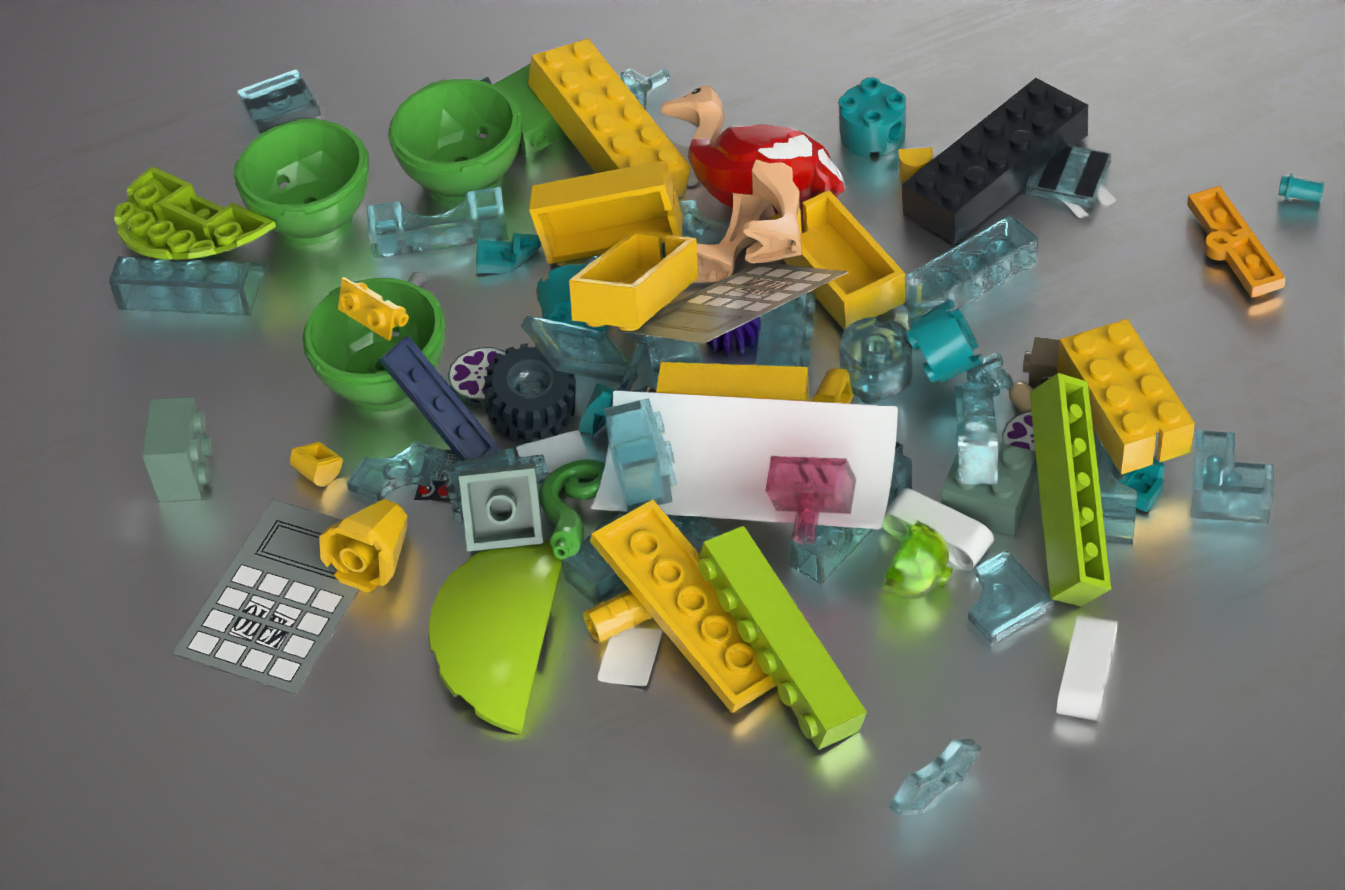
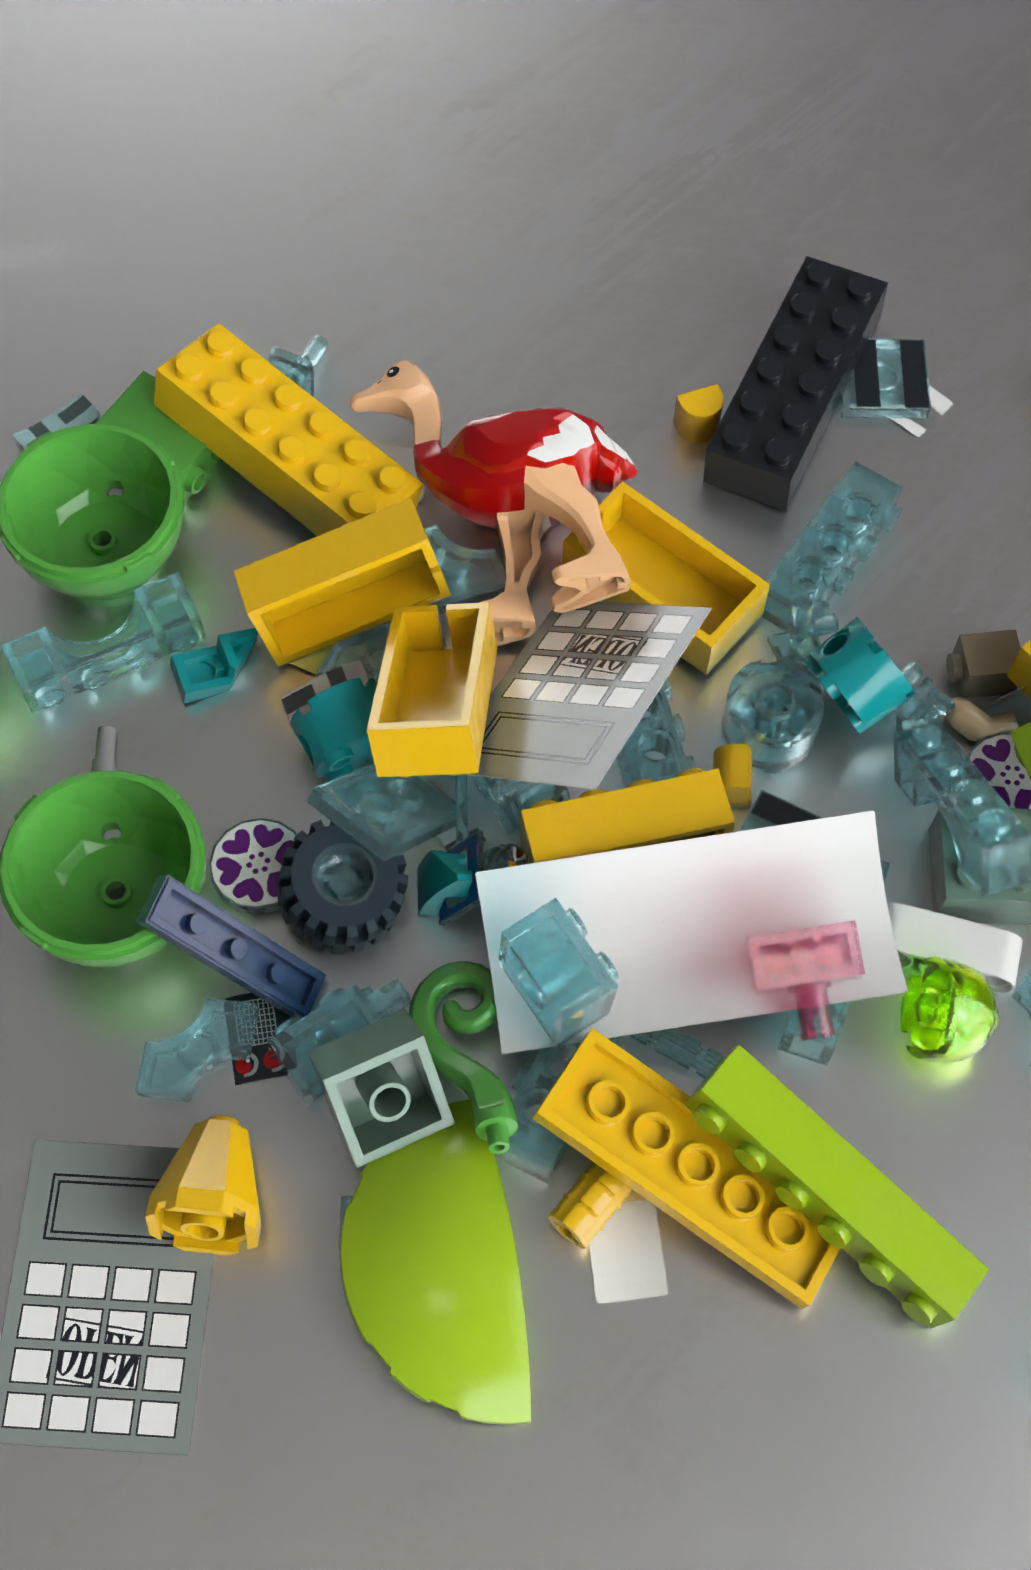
camera: 25 degrees left, 15 degrees up
yellow brick [290,441,343,487] -> none
yellow hinge [338,277,409,341] -> none
white sticker [517,430,589,481] -> none
teal brick [838,77,906,157] -> none

